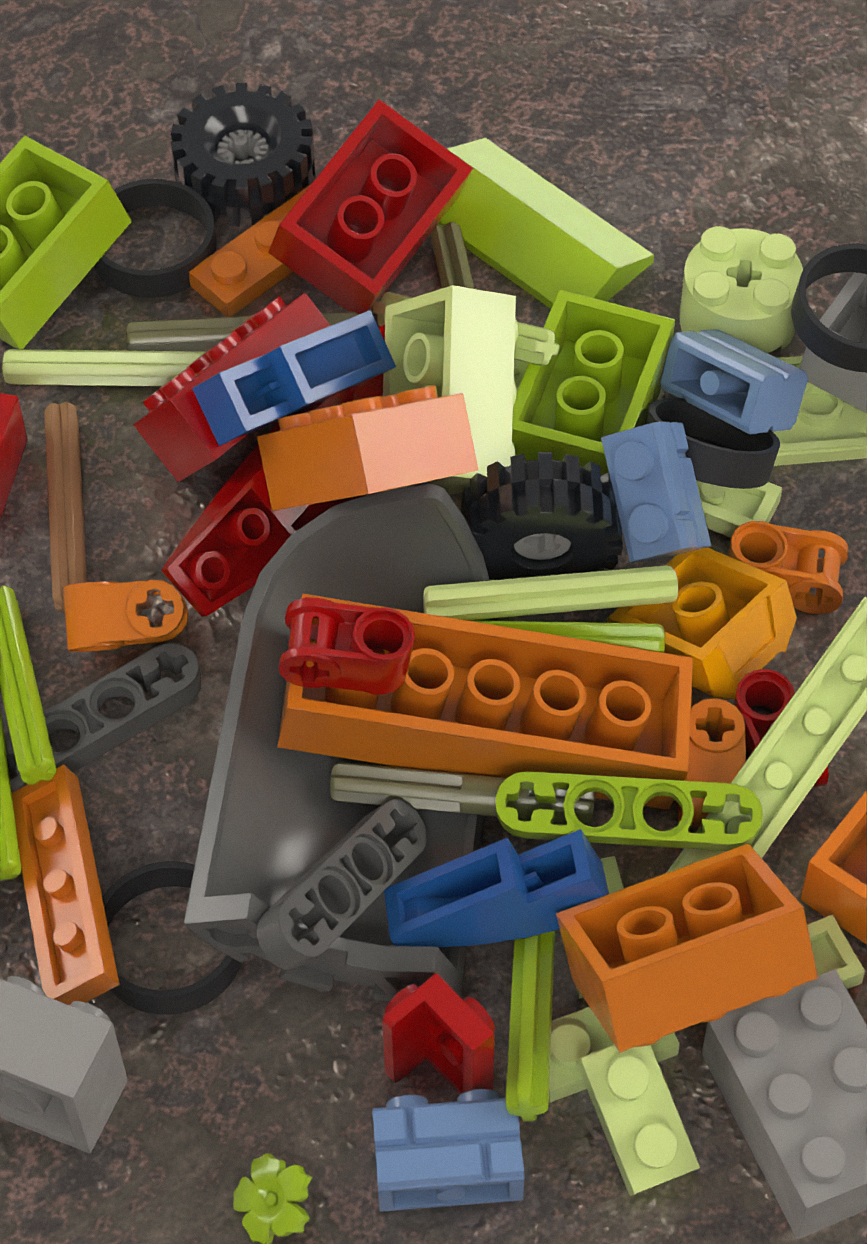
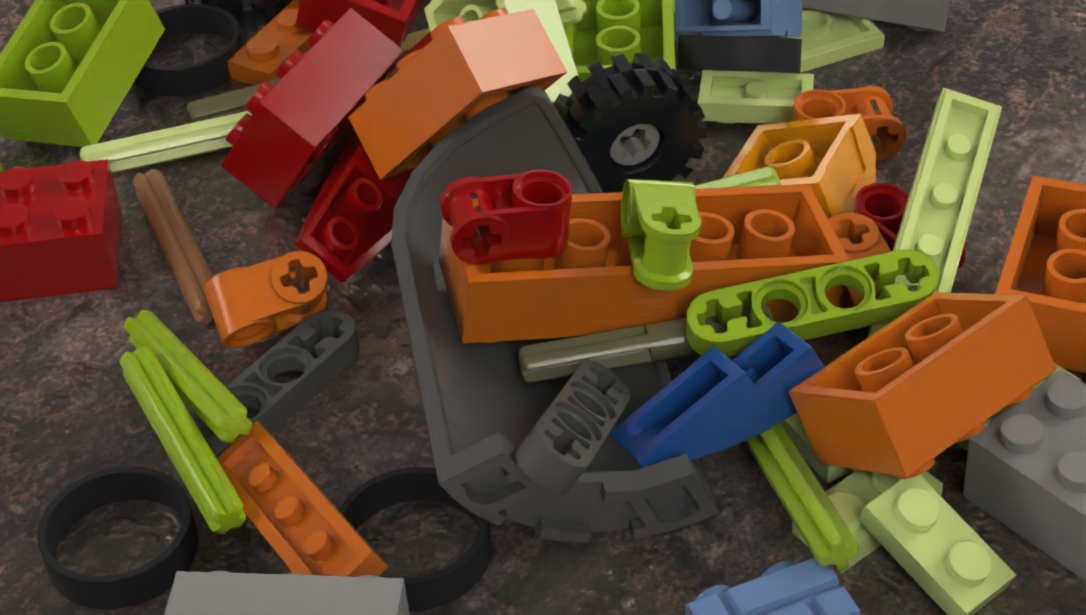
camera: 15 degrees left, 15 degrees down
blue slope [192,311,396,446] -> none
red bracket [382,973,495,1095] -> none
yellowish green axle [423,565,678,621] -> none
medium blue brick [601,421,711,562] -> none
none -> lime piece [621,179,702,291]

